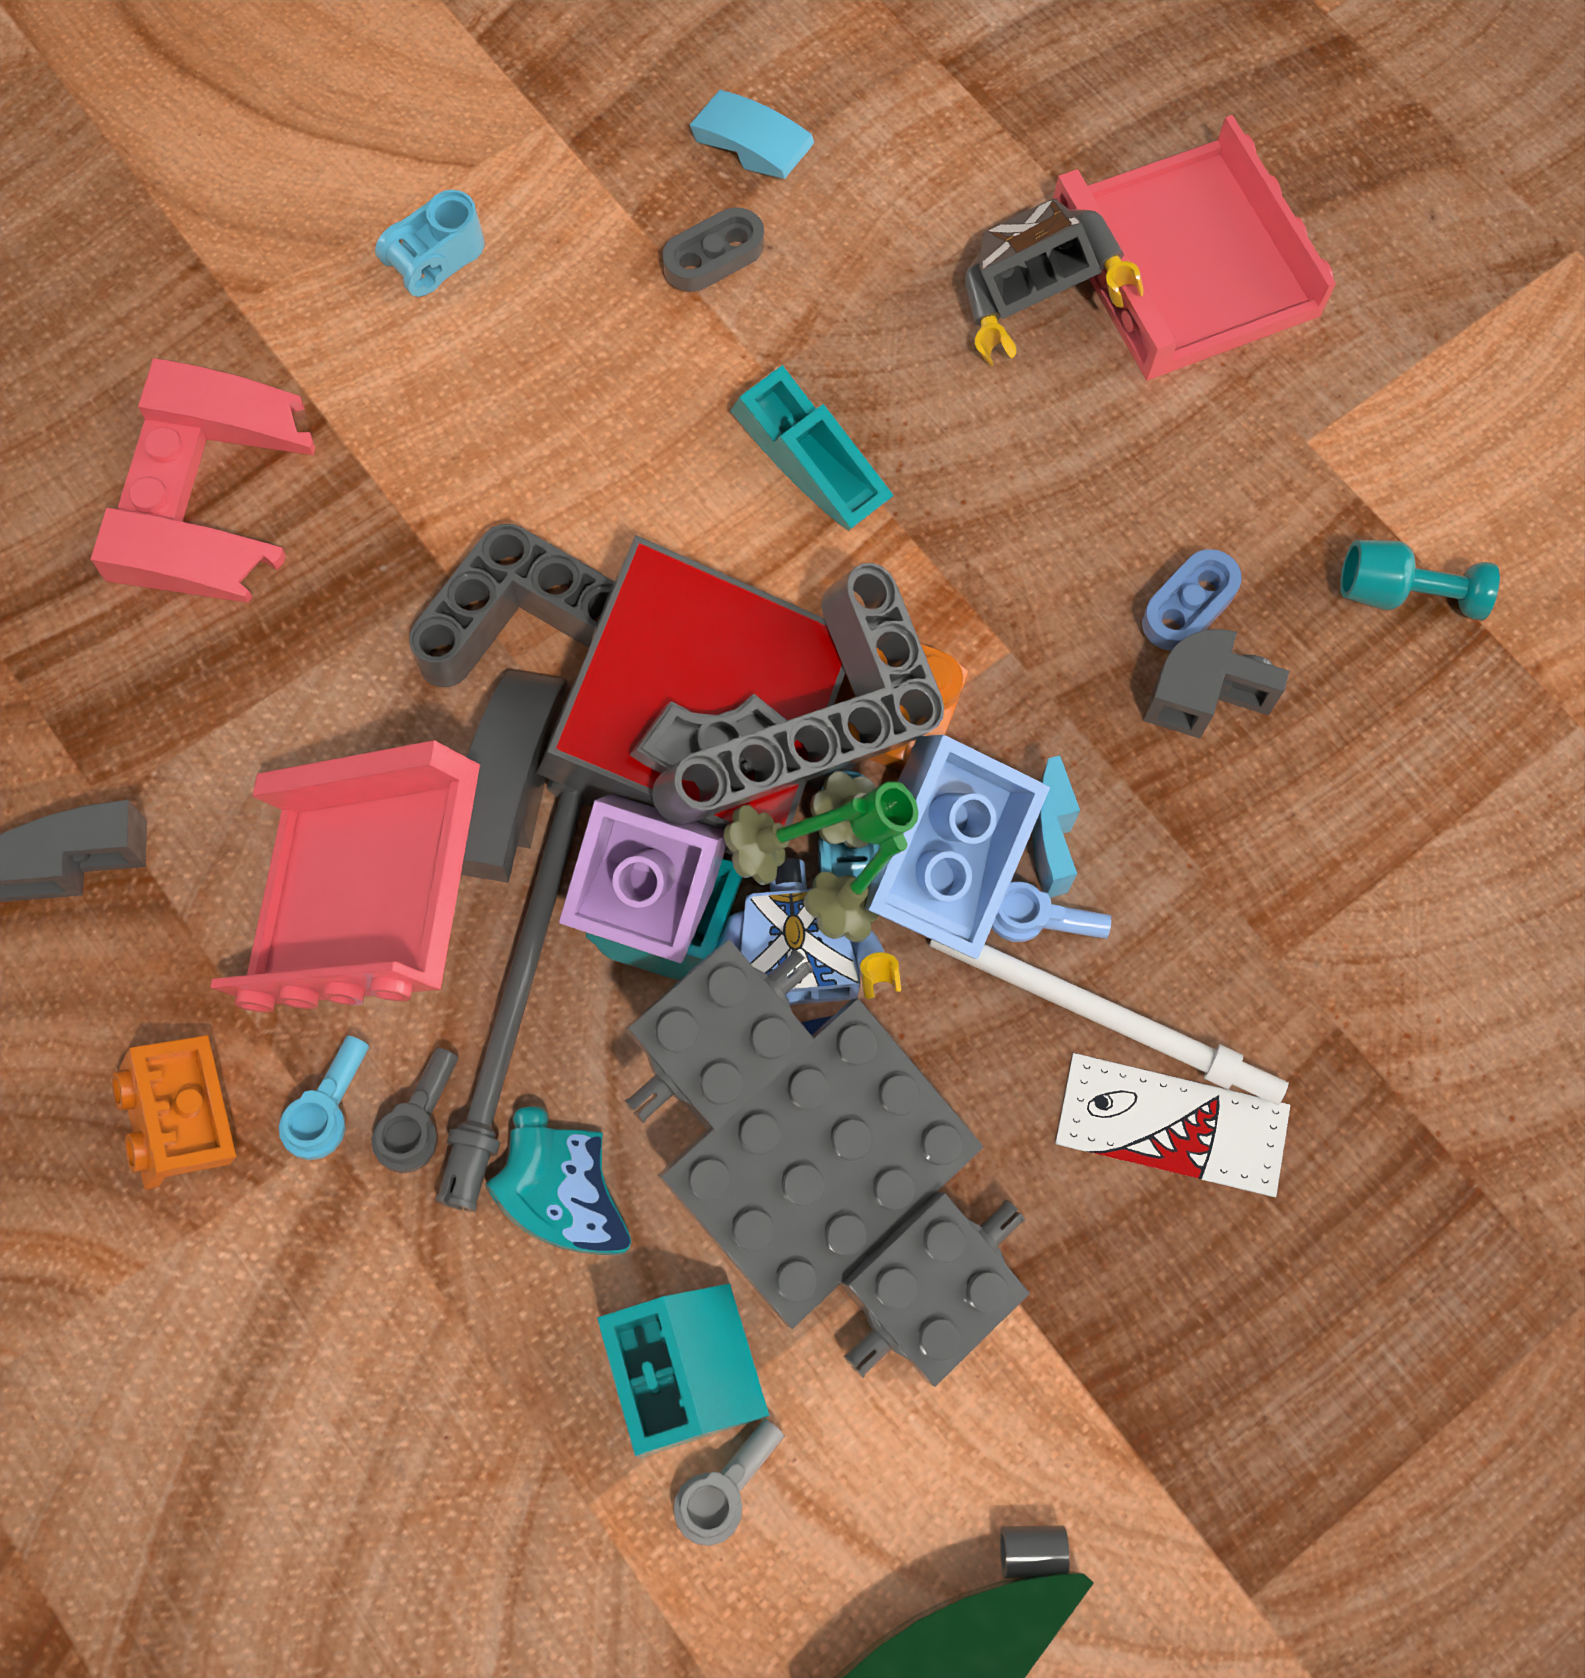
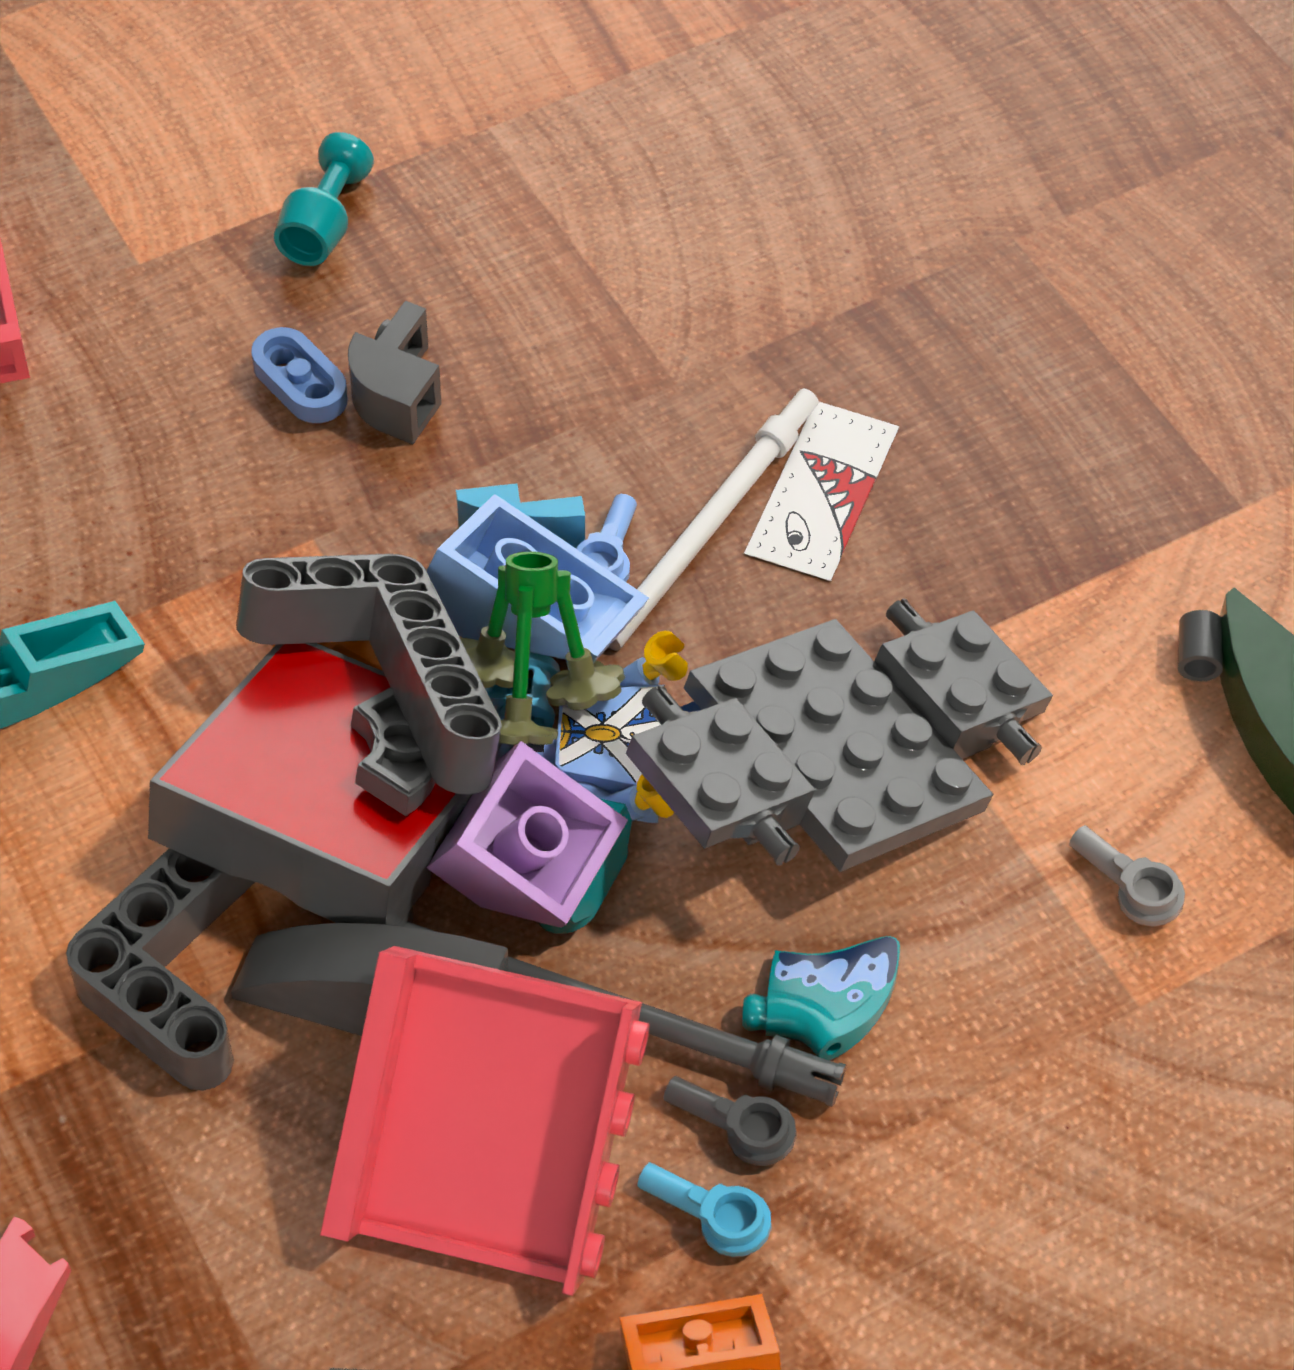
camera: 80 degrees left, 15 degrees down
teal slope [597,1283,770,1459] -> none

